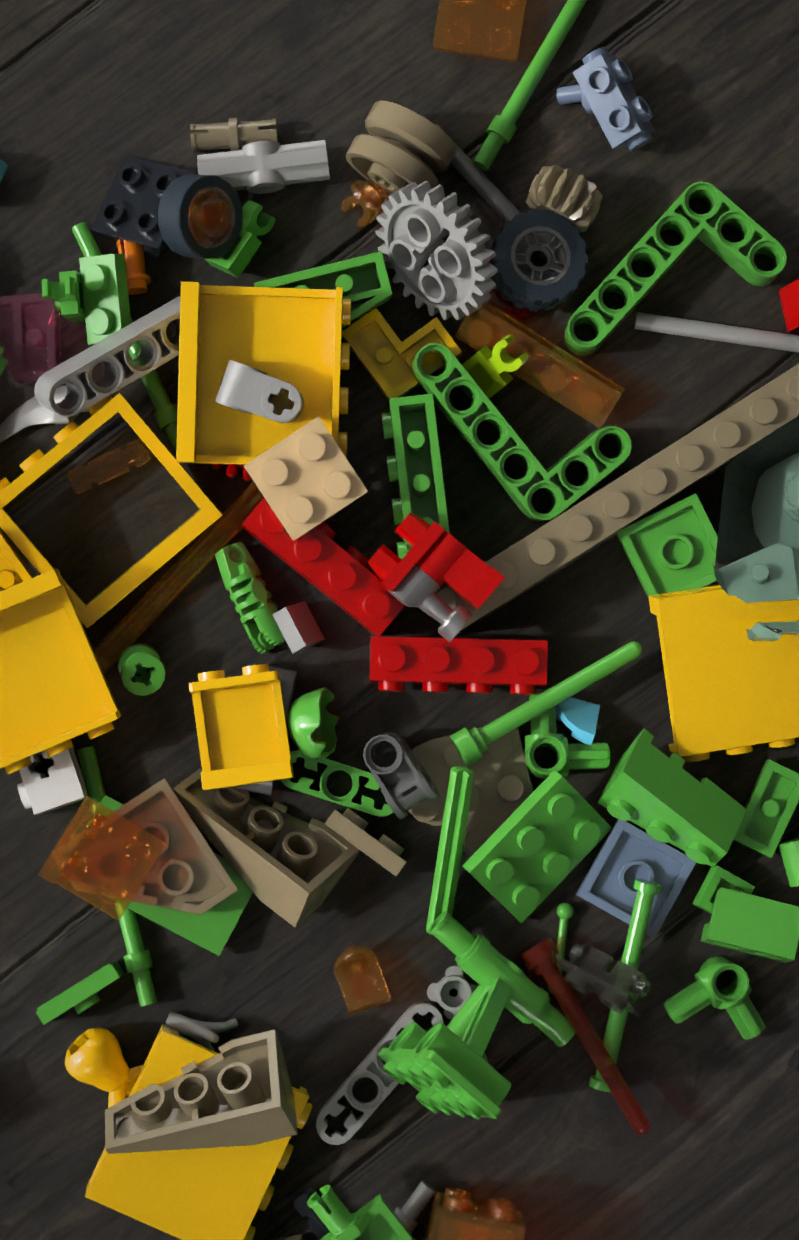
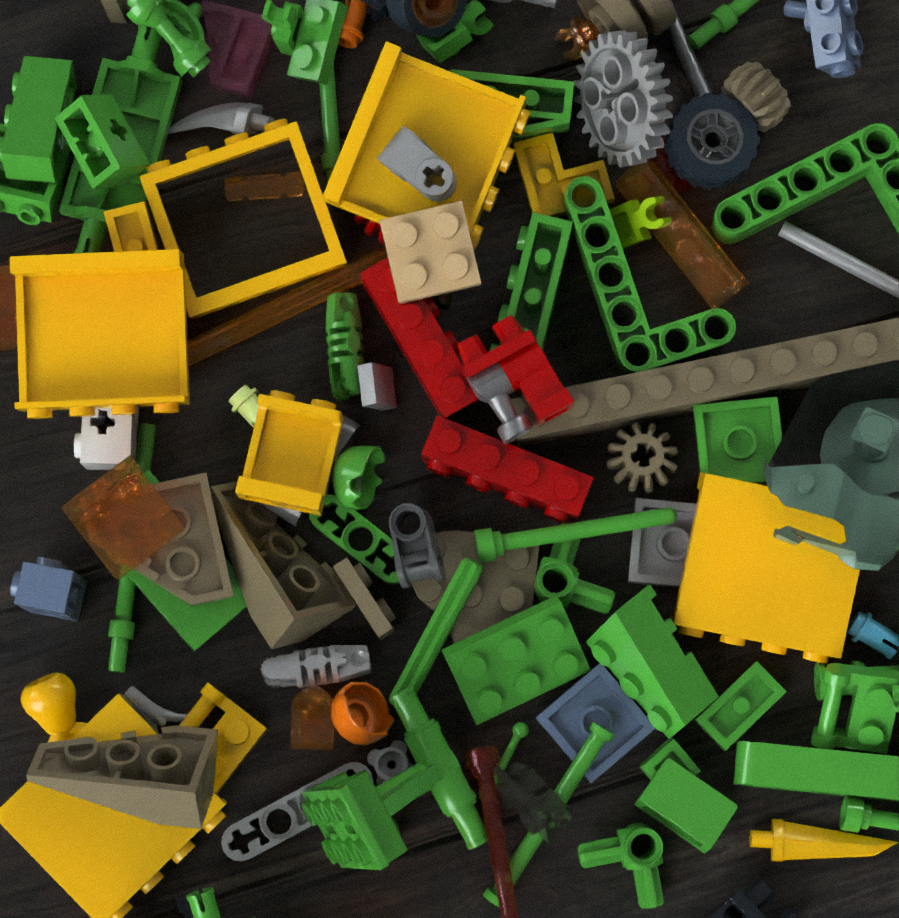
camera: 30 degrees right, 5 degrees down
light grey beam [34,295,181,417] -> none
bright green plate [36,961,125,1025] -> none
bright green wheel [117,643,165,696] -> none
medium azure tile [555,697,600,745] -> none
none -> sand blue brick [10,557,88,622]
none -> yellow plate [179,682,268,794]
none -> yellowish green pin [228,384,259,428]
none -> light grey hinge [260,645,371,688]
none -> orange hair [331,682,394,745]
none -> dark tan gear [607,422,678,494]
none -> light grey plate [628,498,697,588]

